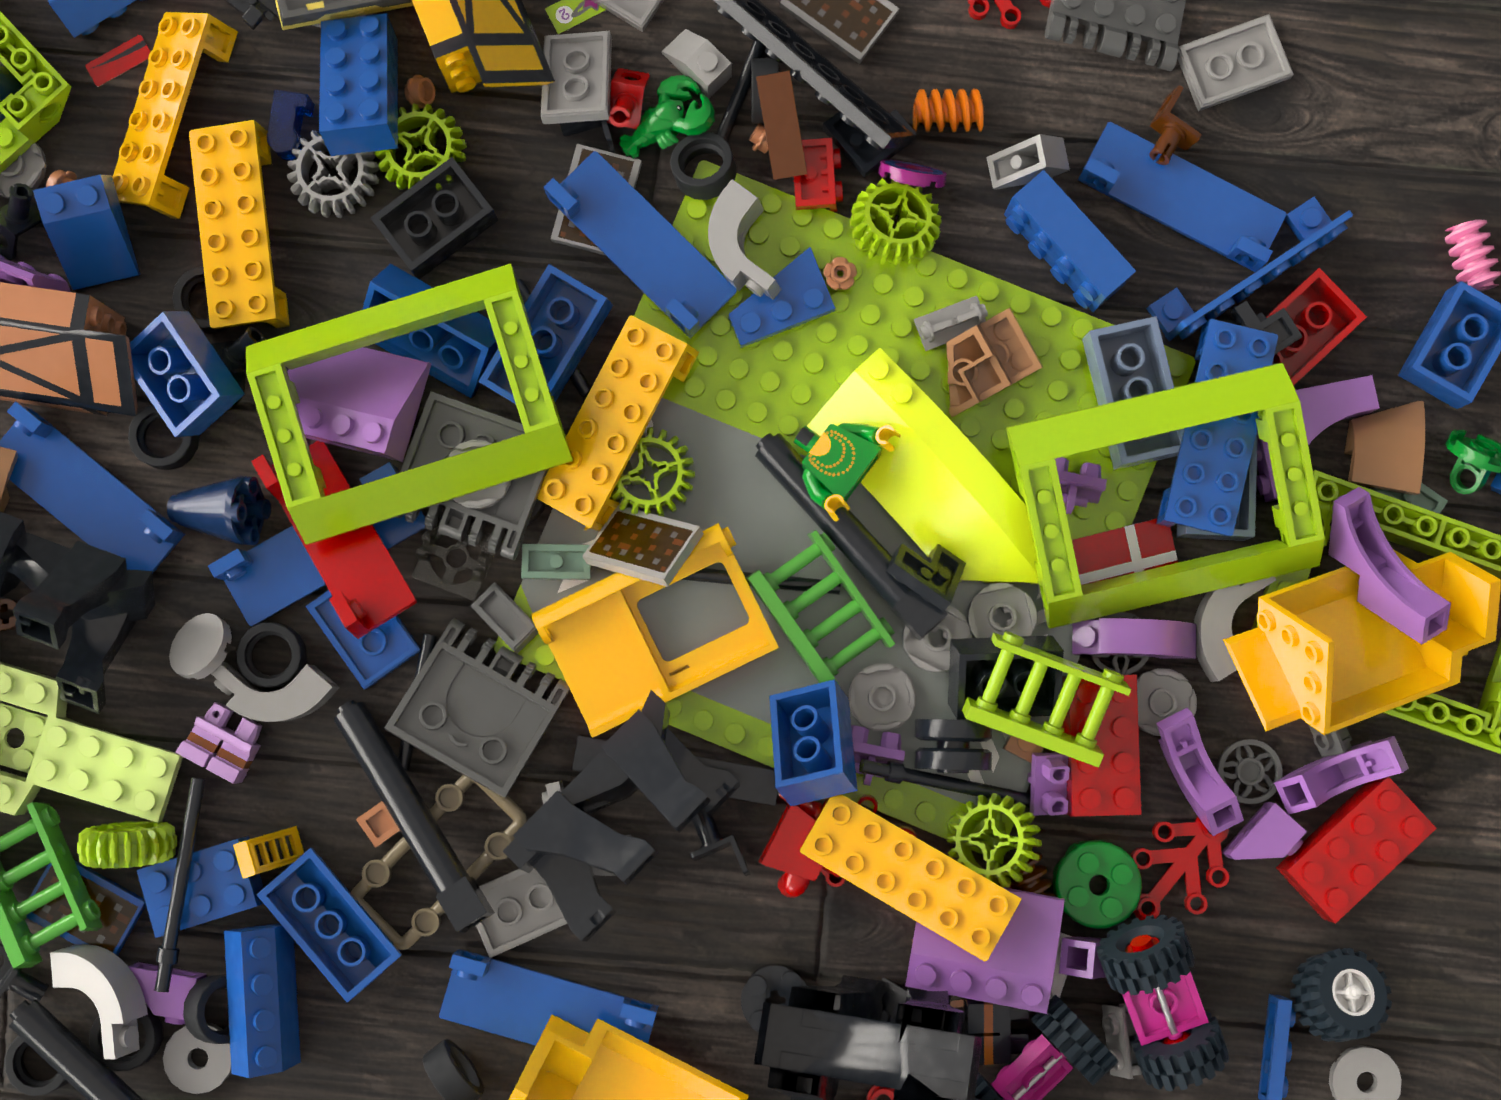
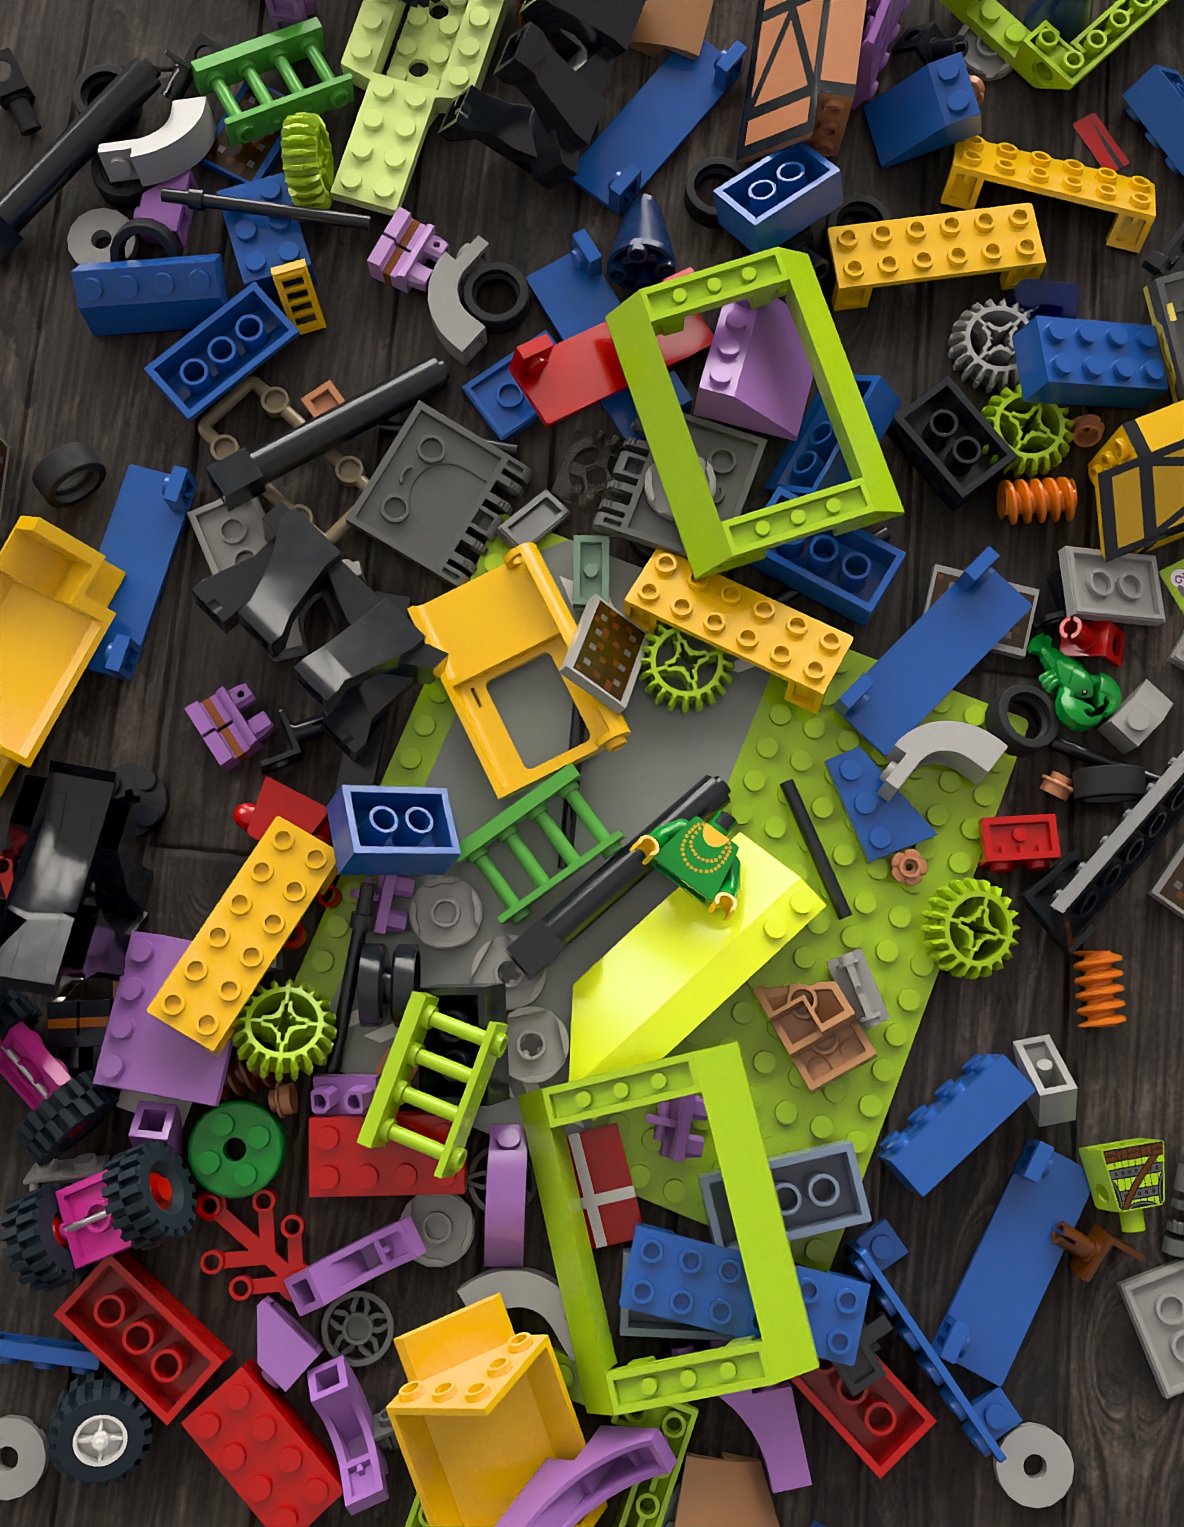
camera: 90 degrees right, 5 degrees down
light grey tile [169,613,232,680] -> none
reddish brown tile [756,70,807,180] -> none
magenta tile [878,160,947,188] -> none
plate [886,543,966,611] -> none
none -> red brick [53,1250,233,1425]
none -> medium lavender hips [184,683,276,772]
none -> nougat plate [268,1081,299,1119]
none -> black bar [780,779,853,920]
none -> light grey tile [993,1422,1074,1508]
none -> orange piece [997,477,1077,525]
none -> torso [1079,1138,1165,1232]

